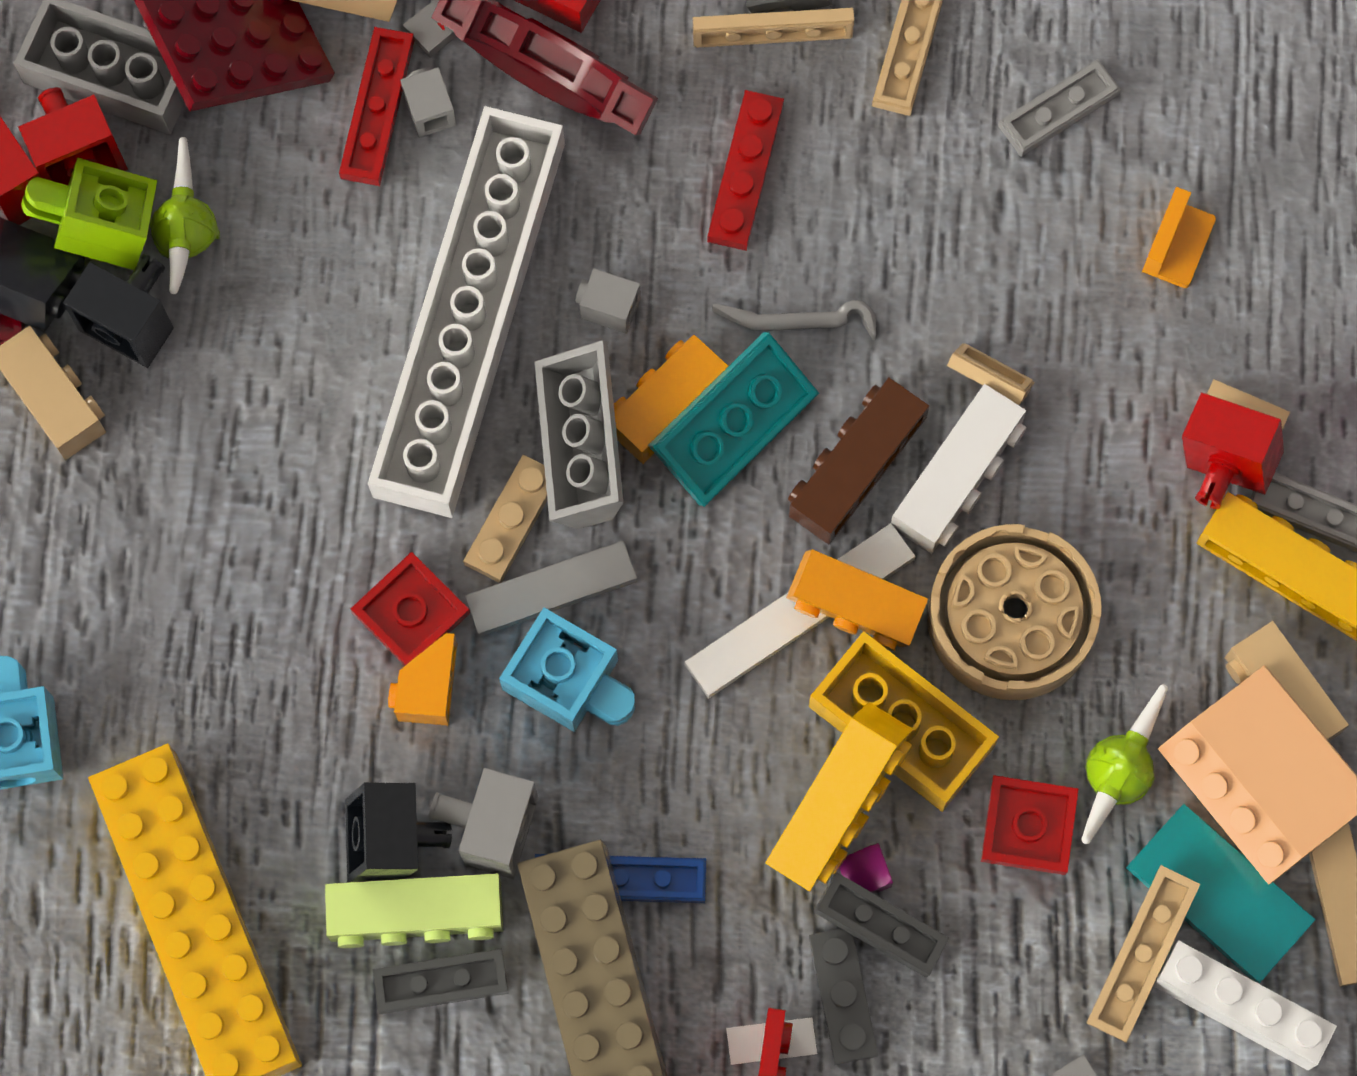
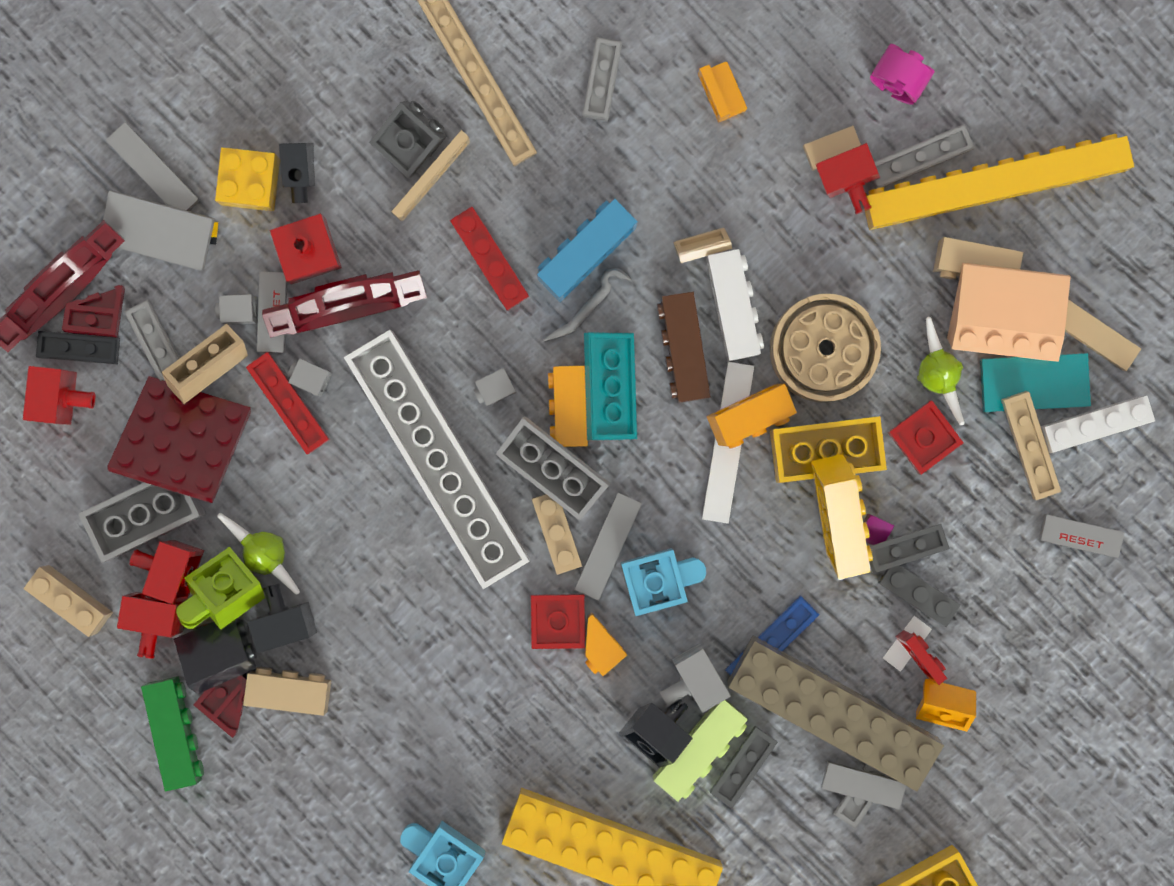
camera: 50 degrees left, 15 degrees up
none -> dark azure brick [537,199,638,302]

